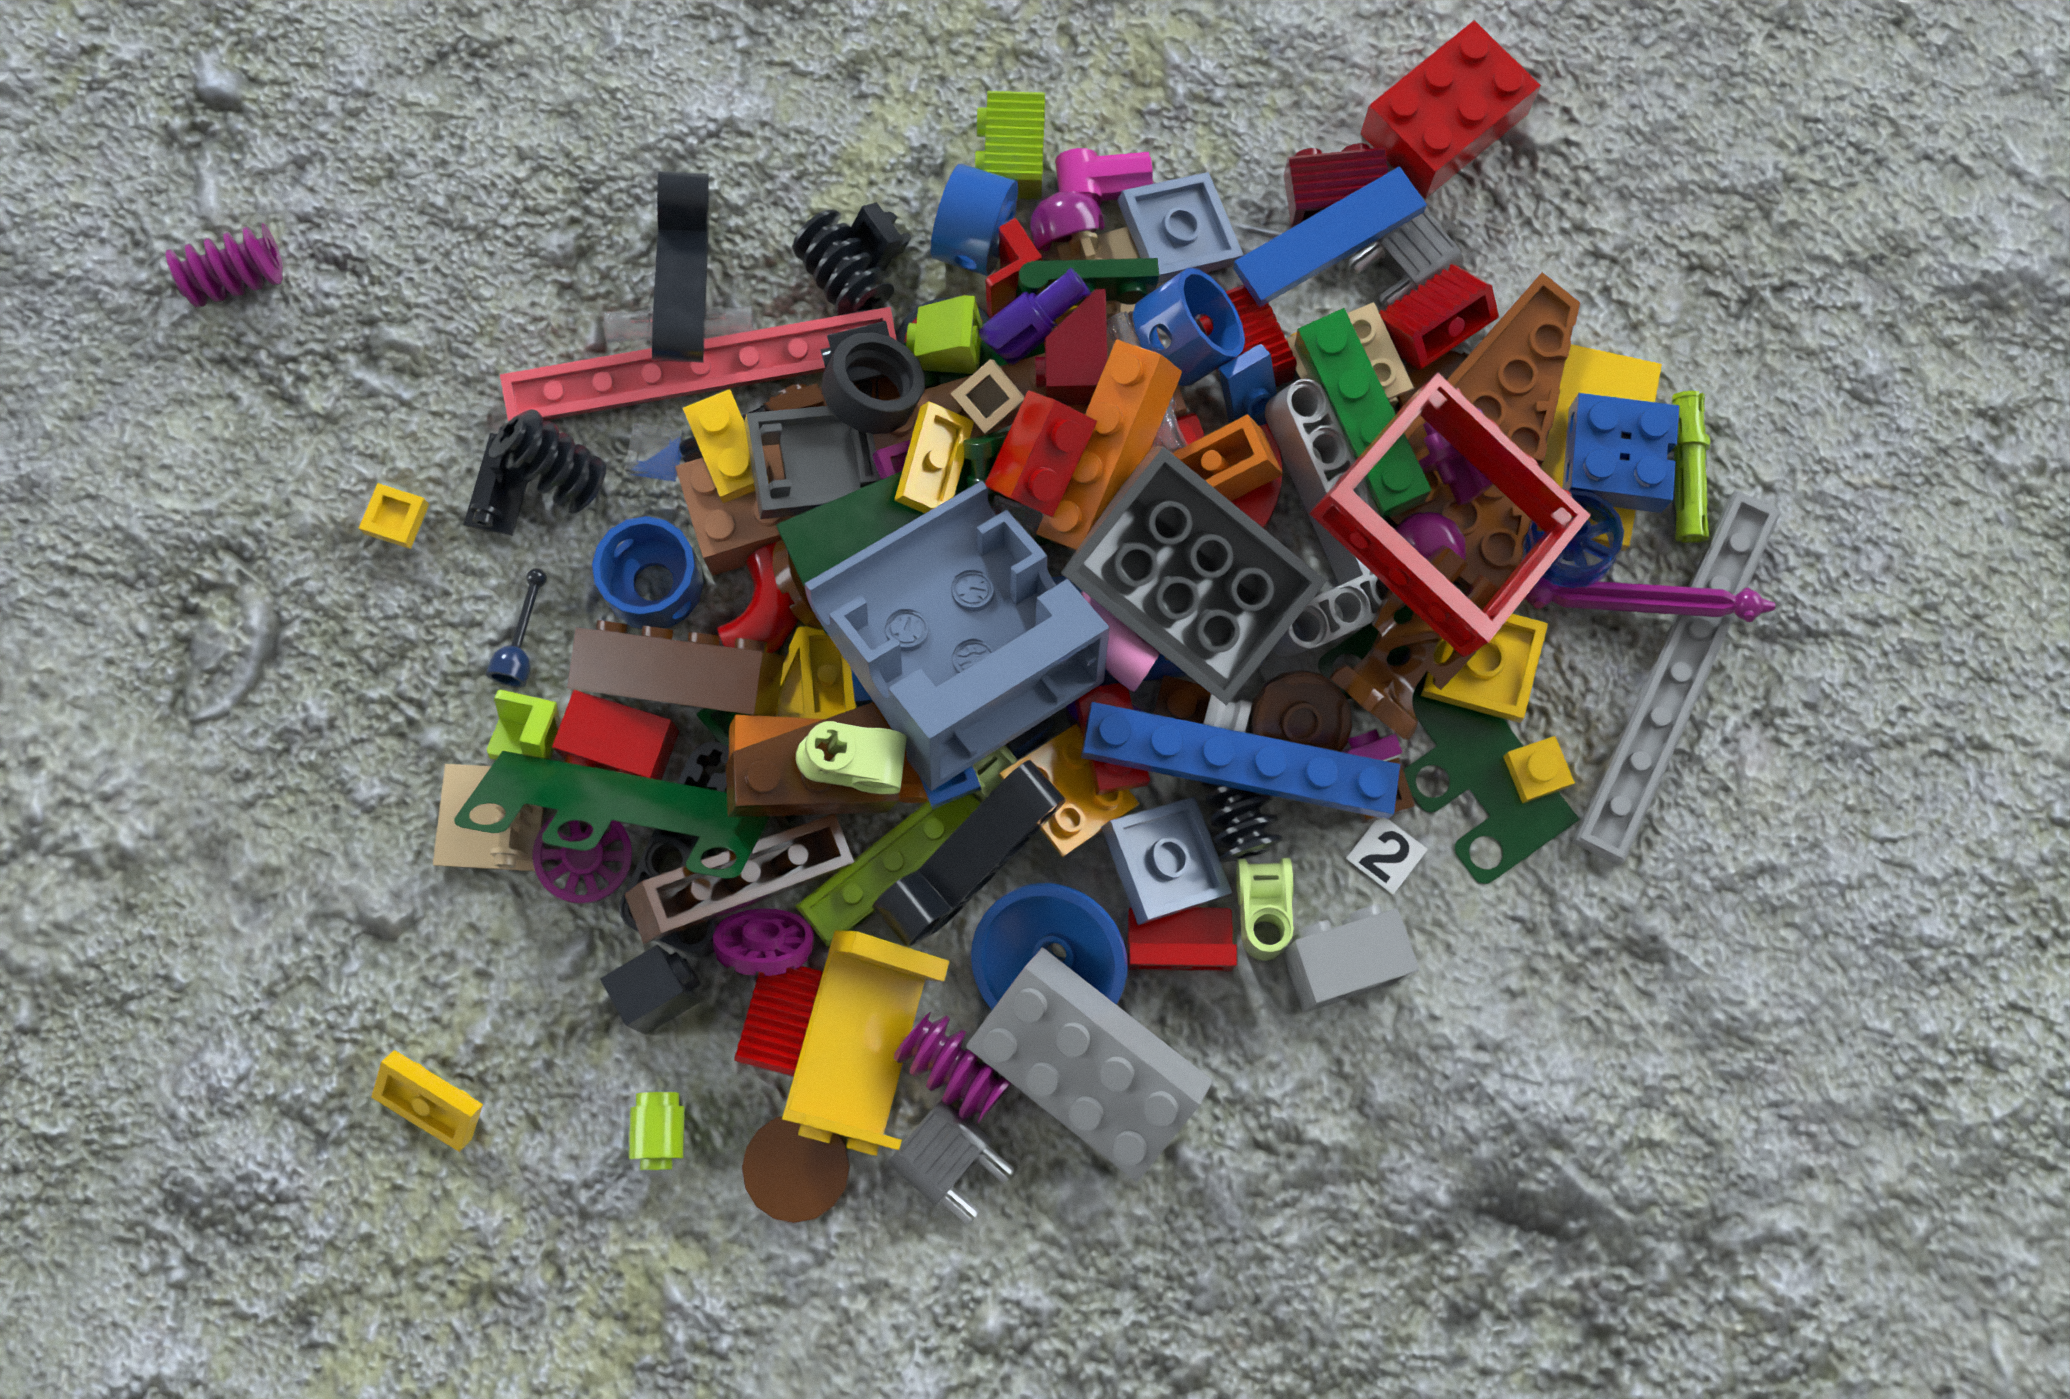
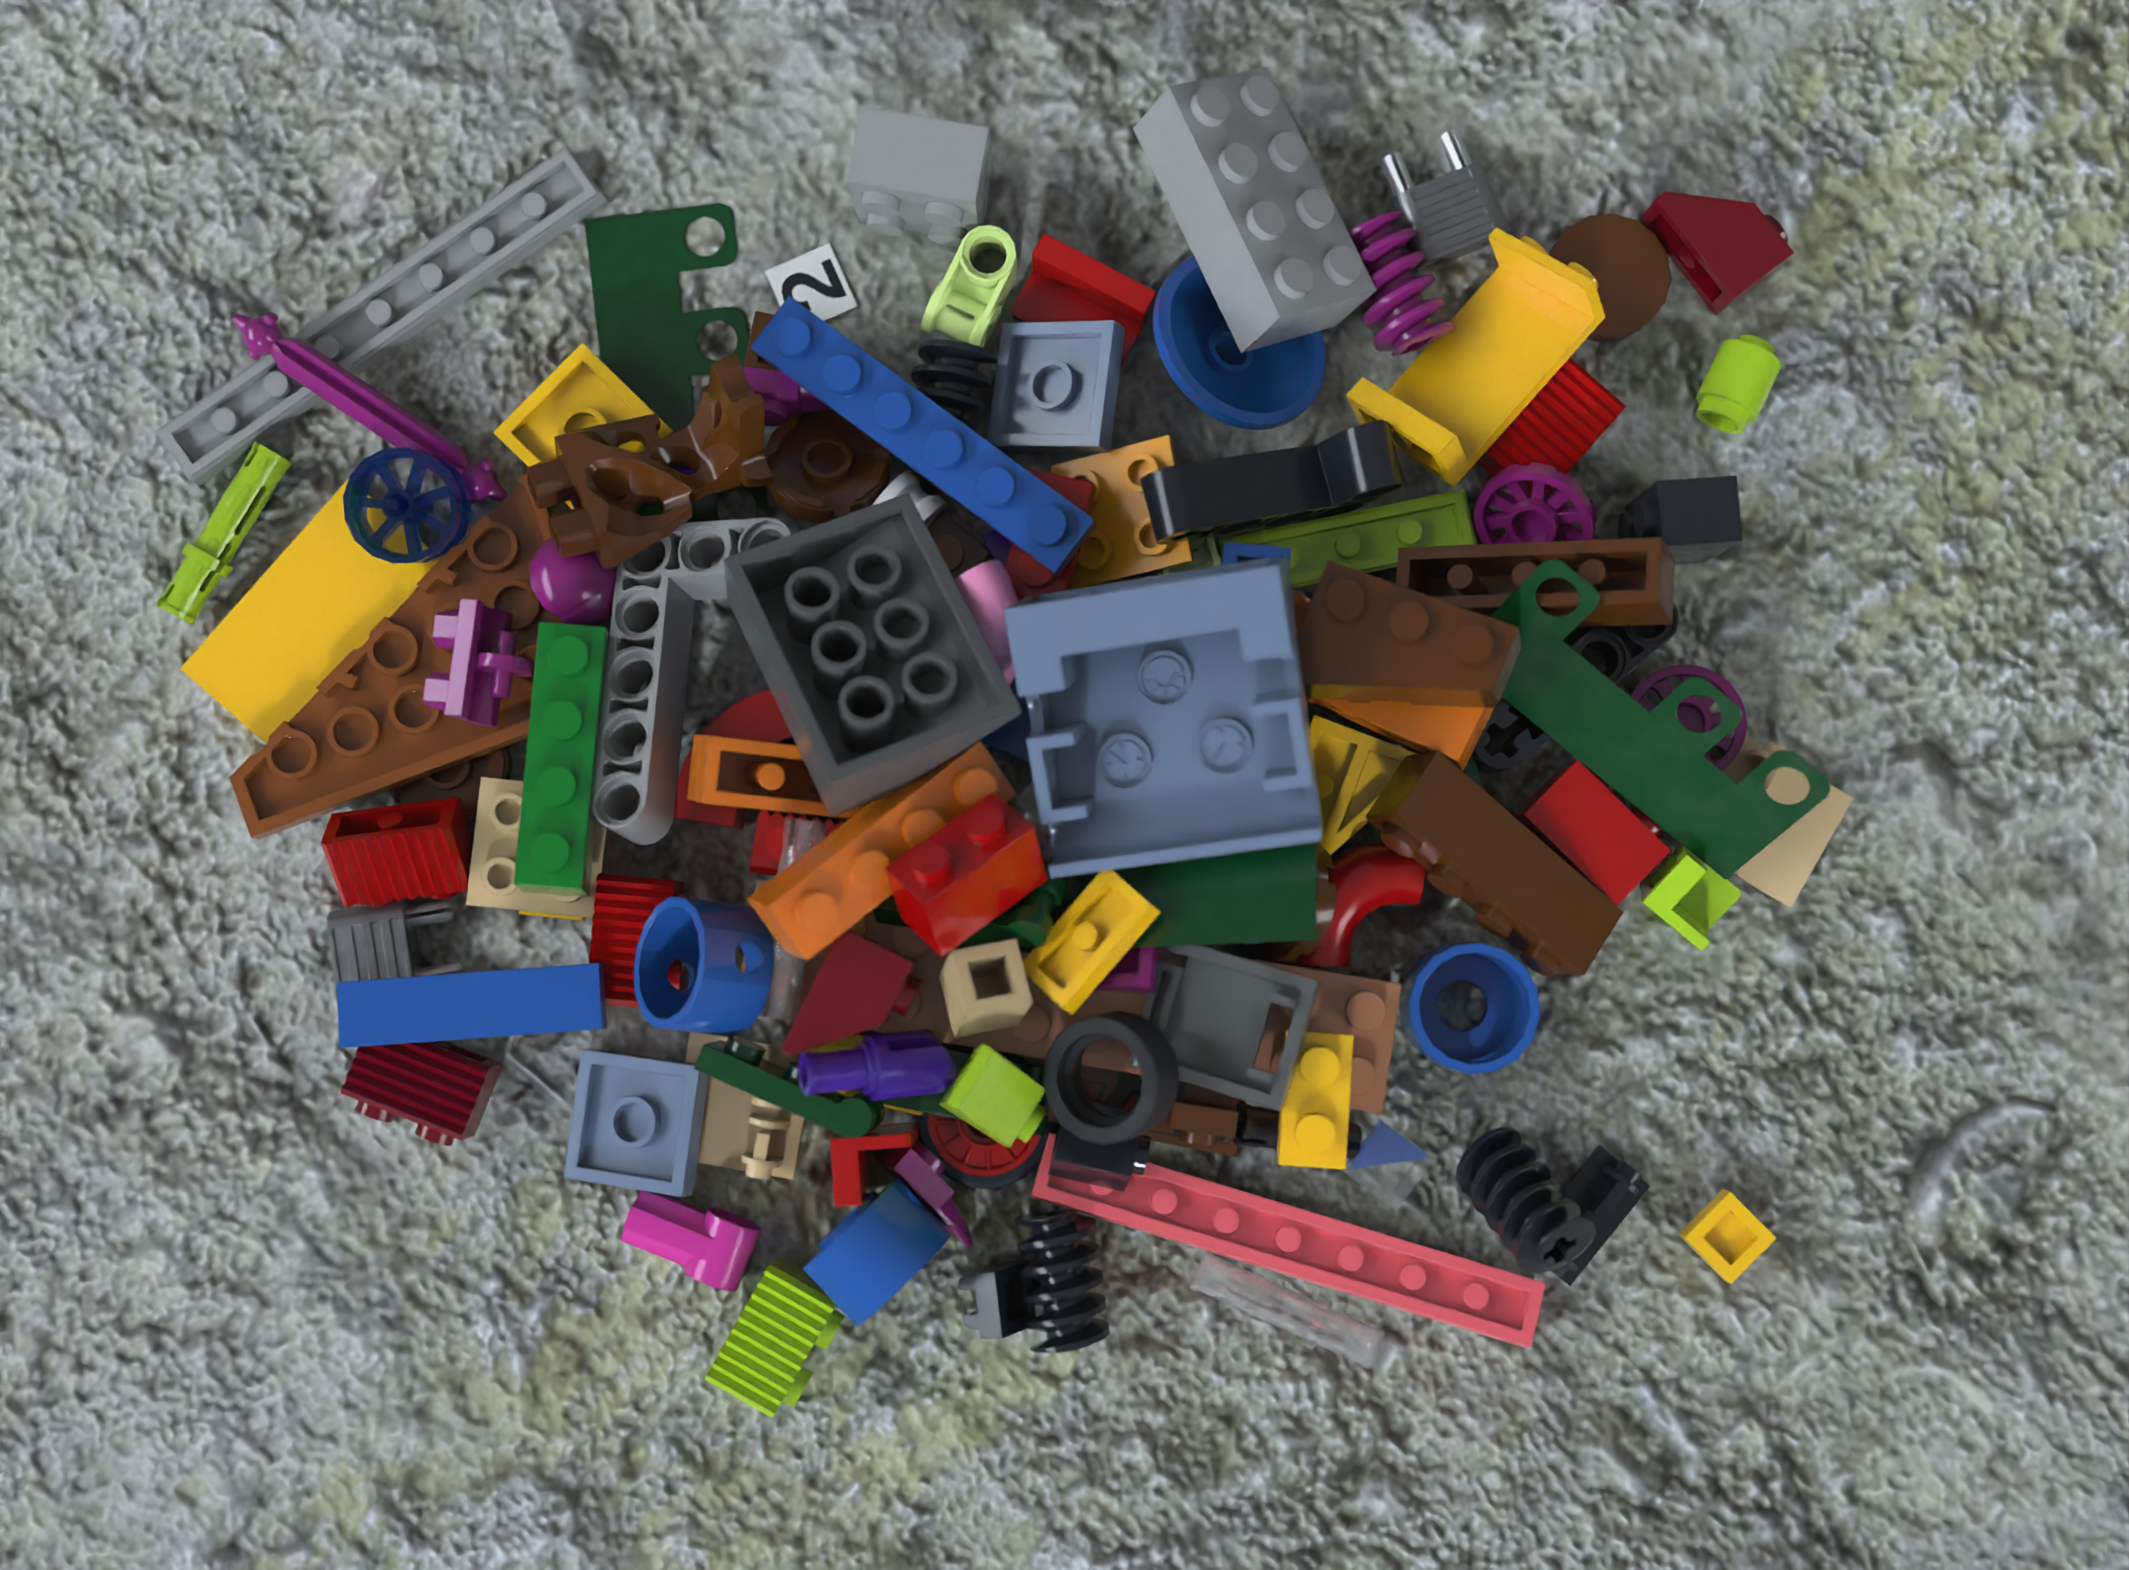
camera: 150 degrees left, 10 degrees up
yellow plate [371,1050,483,1152] -> none
hinge [486,568,547,687] -> none
black beam [652,171,709,363] -> none
yellowish green piece [796,721,907,794] -> none
magenta hair [1030,191,1105,252] -> none
blue plate [1218,344,1277,426] -> none
red window [1309,373,1591,658] -> none
red brick [1360,20,1541,199] -> none
yellow plate [1503,736,1575,804] -> none
blue piece [1562,393,1679,513] -> none
none -> magenta plate [874,1142,973,1249]
none -> dark red slope [1640,191,1794,316]

